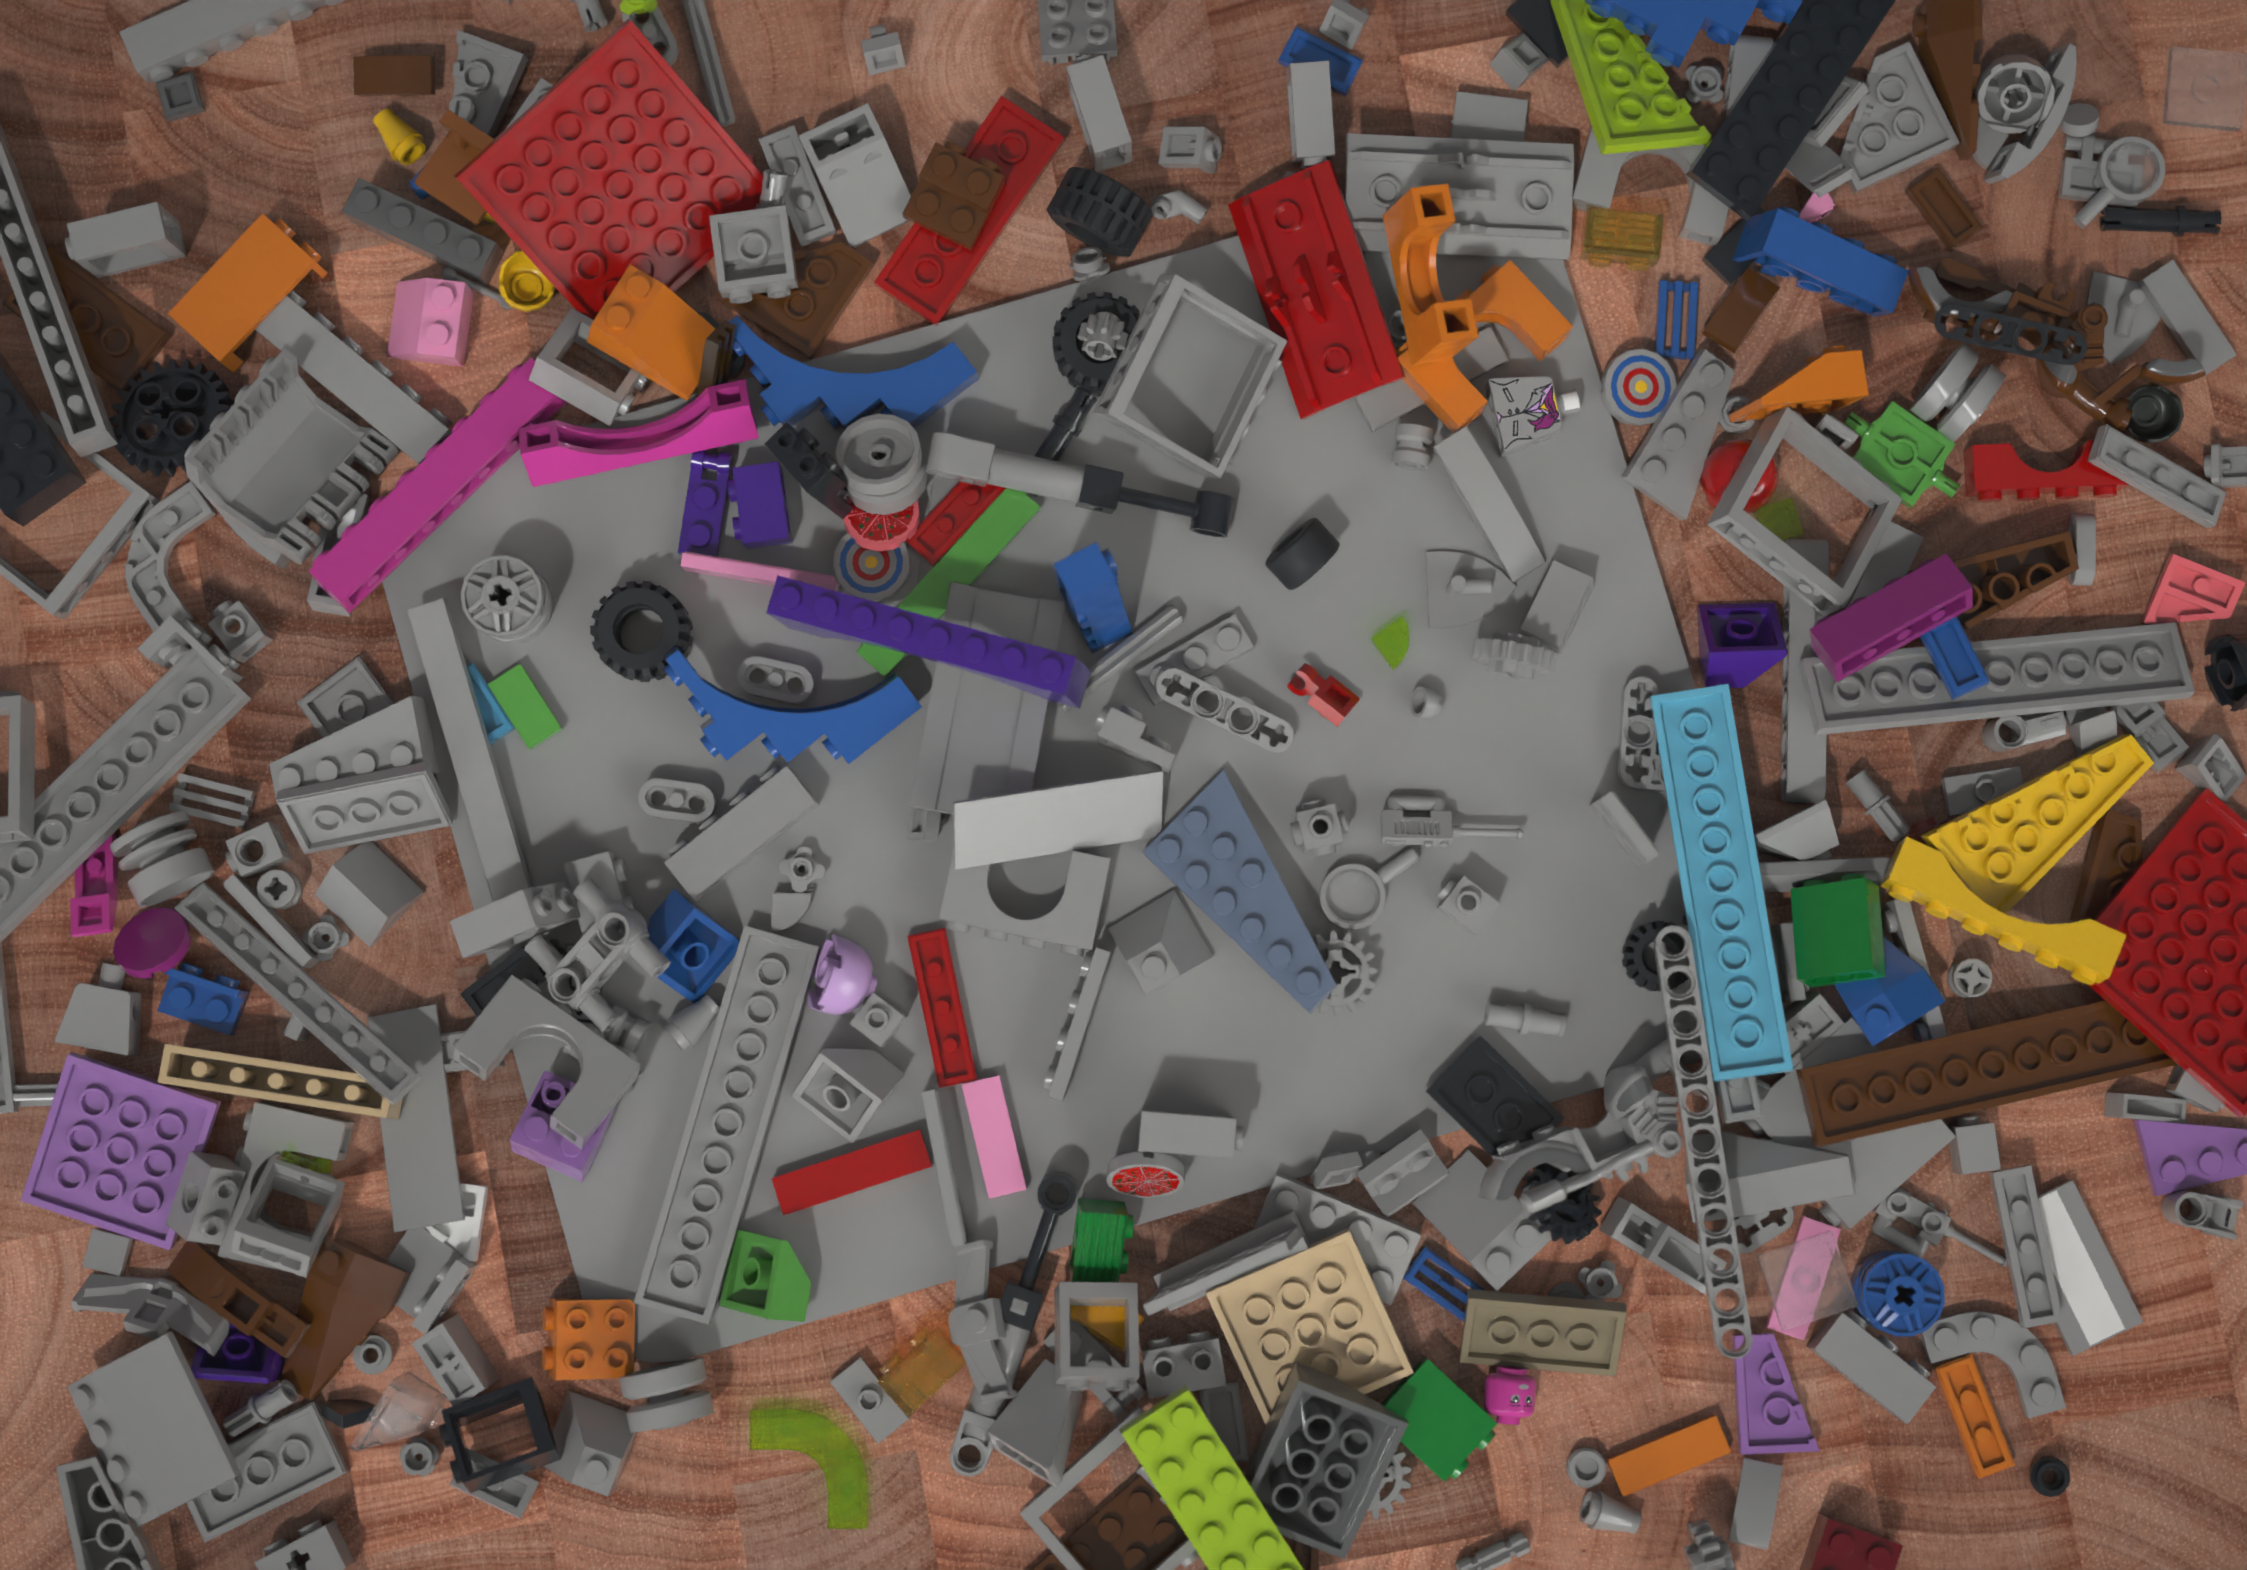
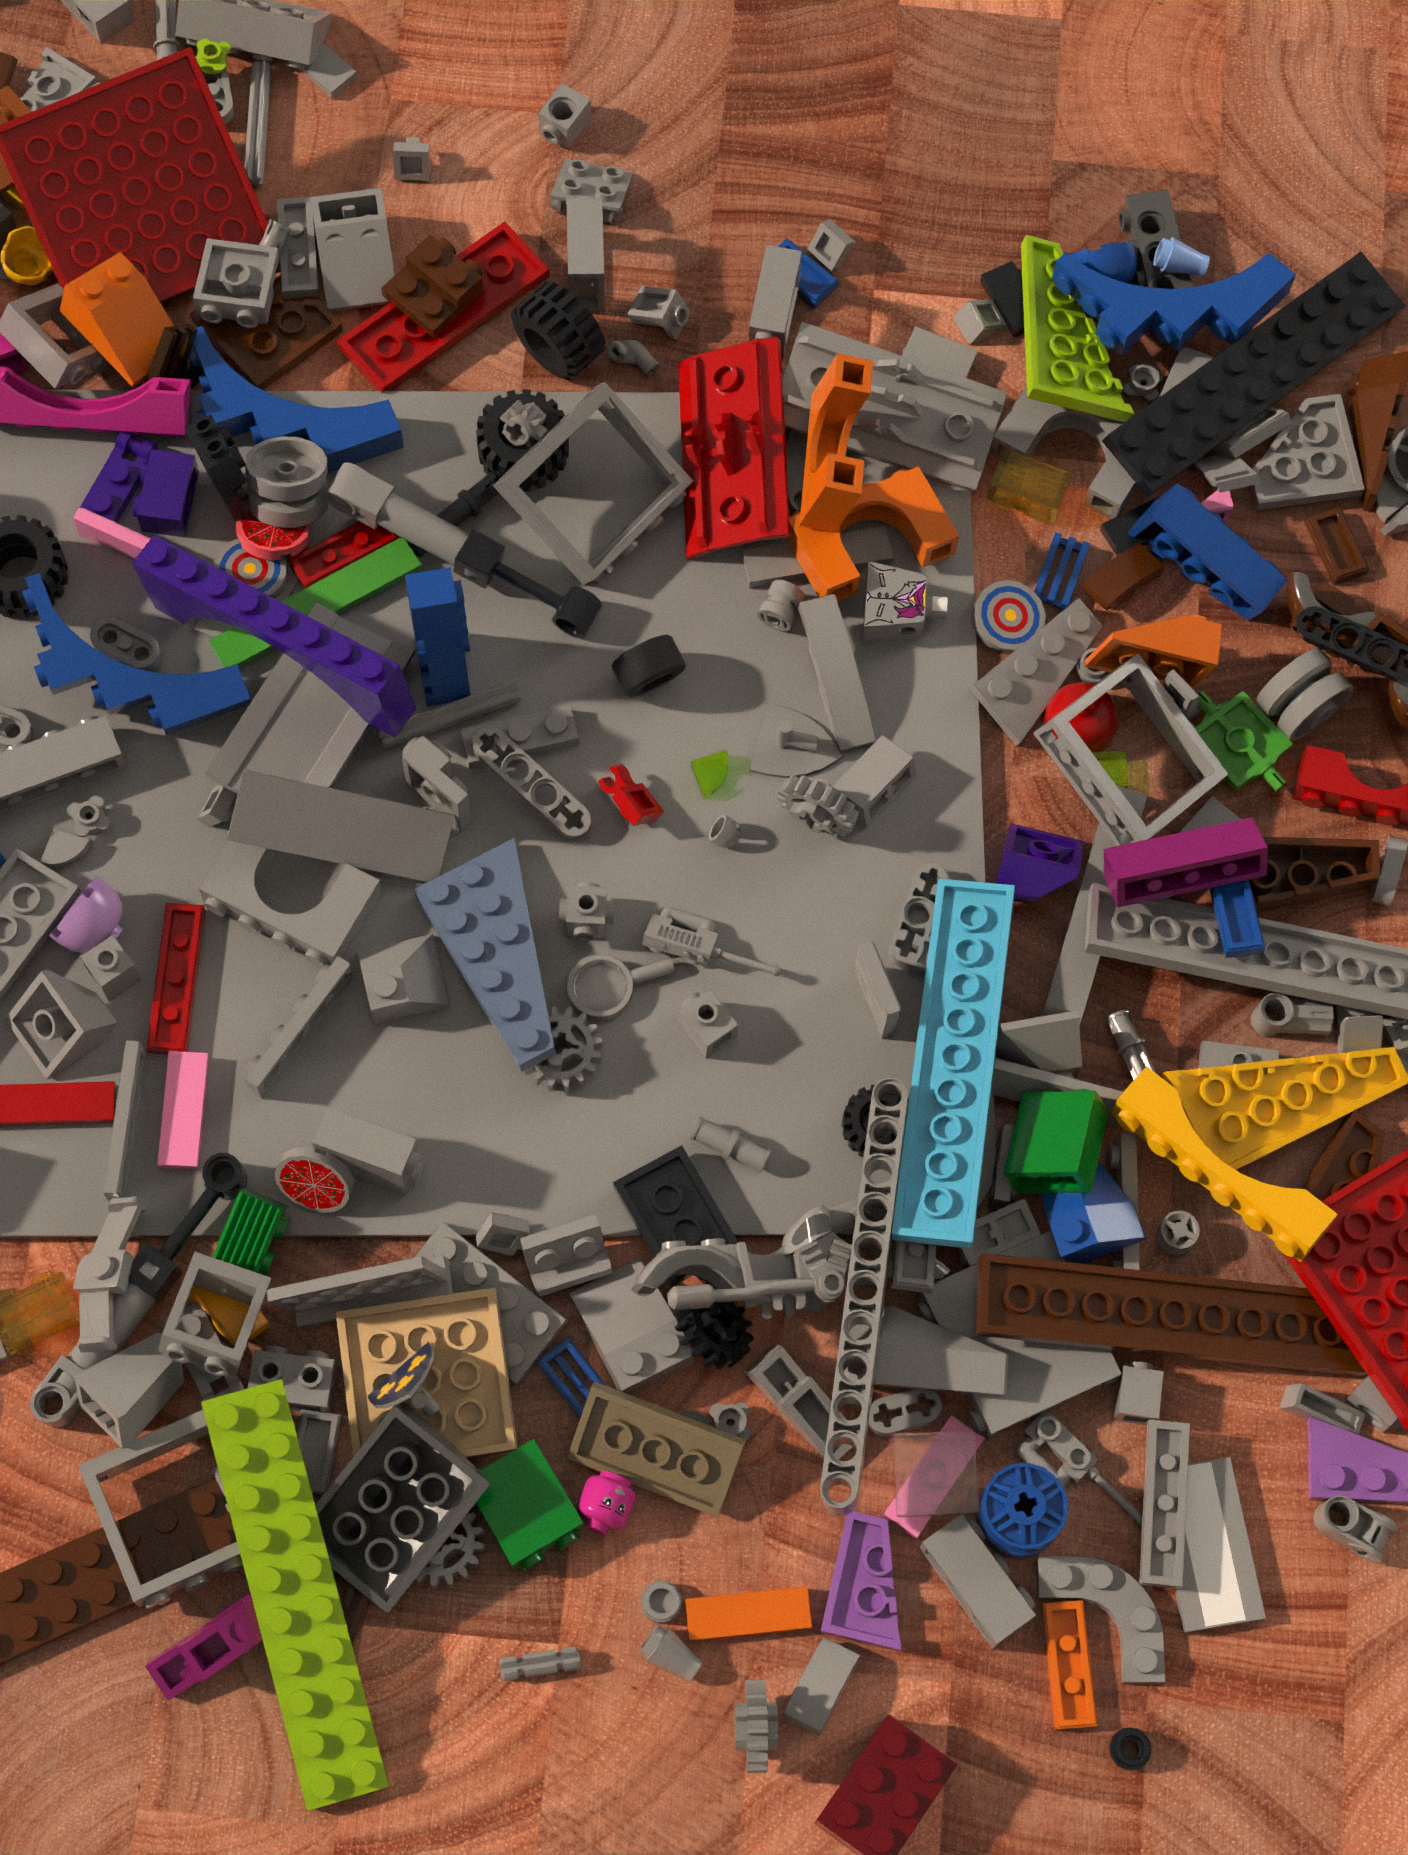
camera: 10 degrees right, 15 degrees down
light grey plate [1070,247,1110,281] -> none
none -> shield [368,1341,440,1417]

